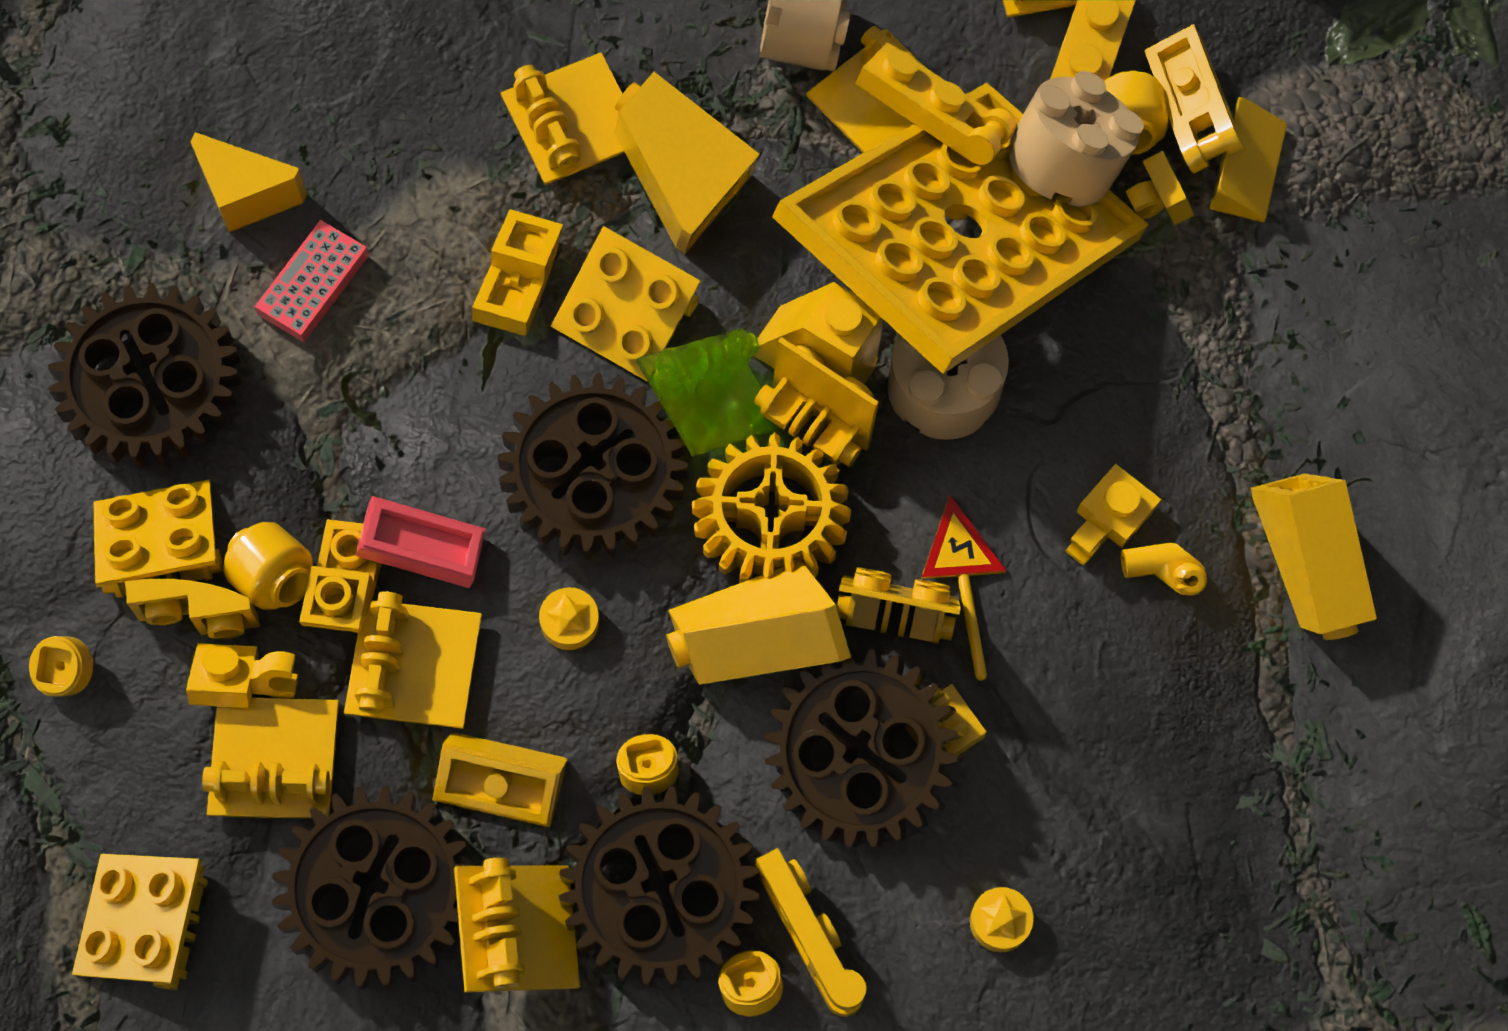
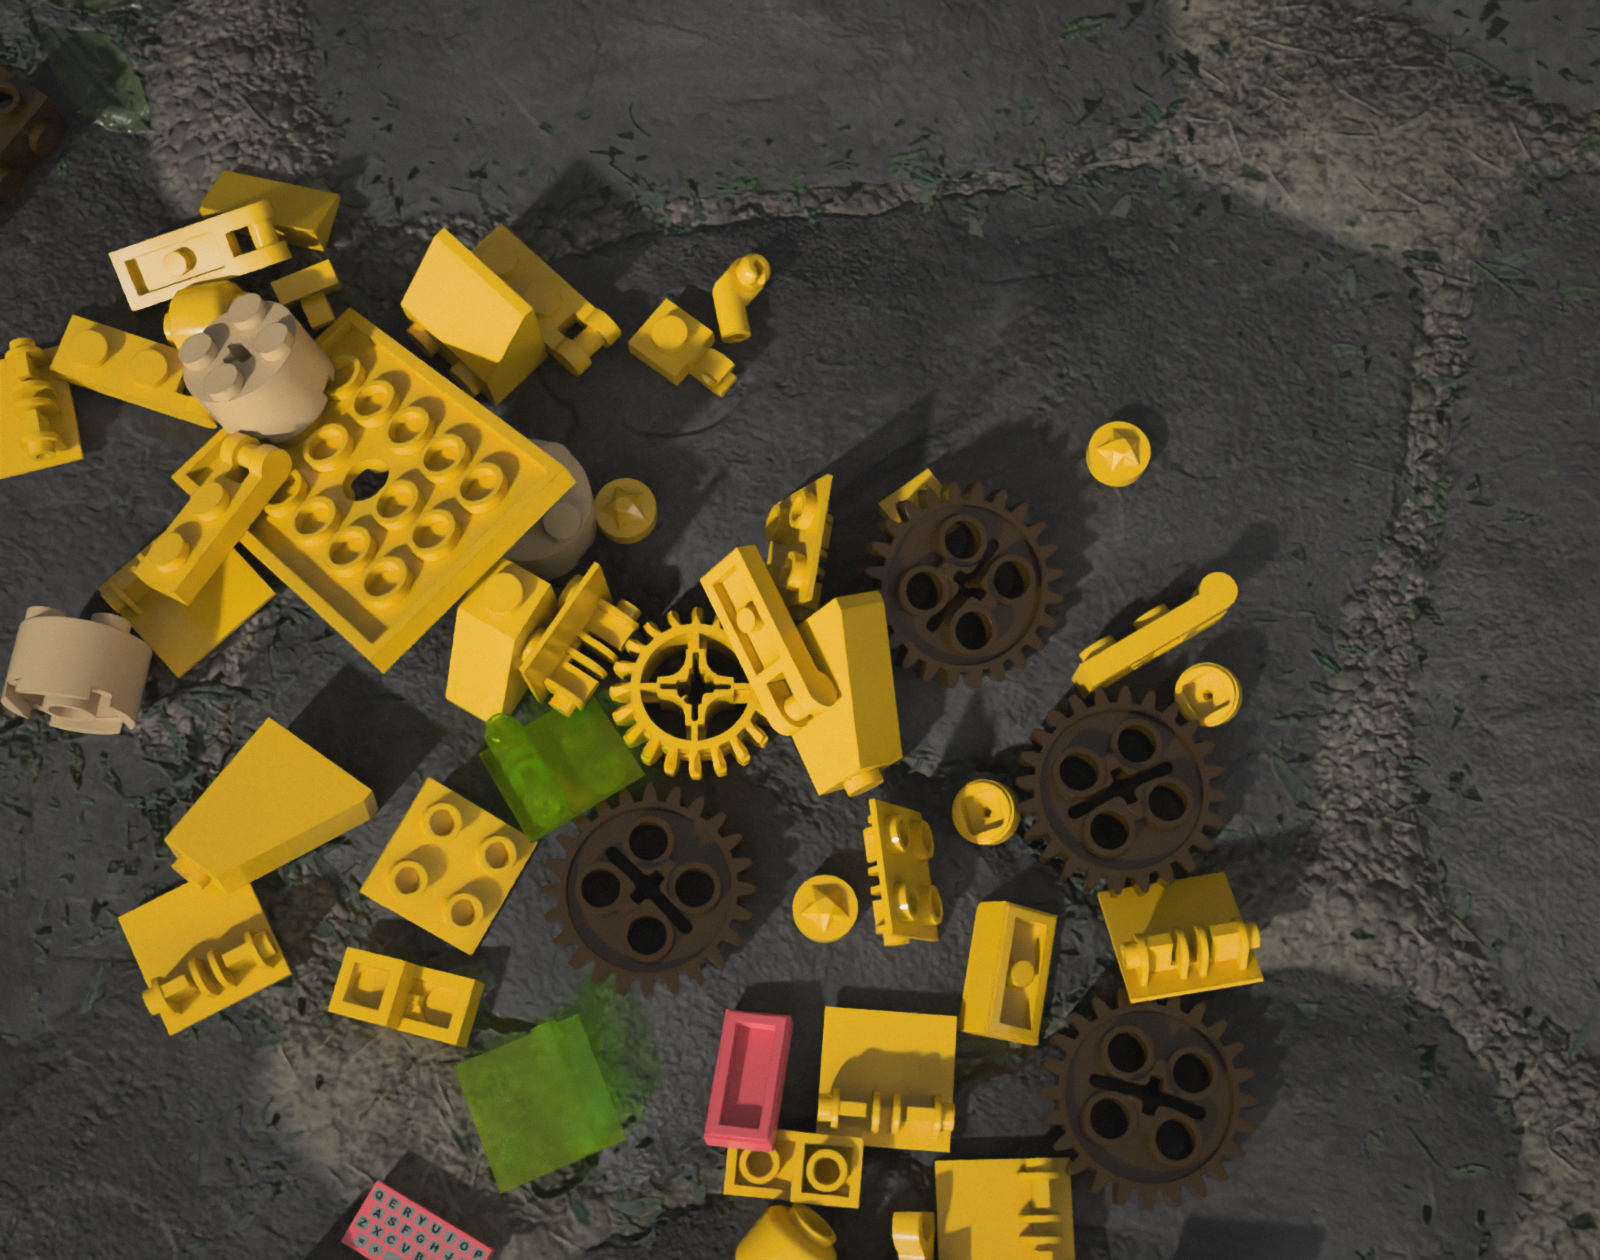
camera: 90 degrees left, 5 degrees up
piece [921,495,1007,681] -> none
yellow slope [1251,473,1377,640] -> none
none -> yellow slope [401,228,548,406]
none -> clear neon green hinge [453,1014,627,1193]
none -> yellow plate [471,223,622,377]
none -> yellow tile [595,478,658,544]
none -> yellow plate [700,545,837,736]
none -> yellow hinge [863,799,943,946]

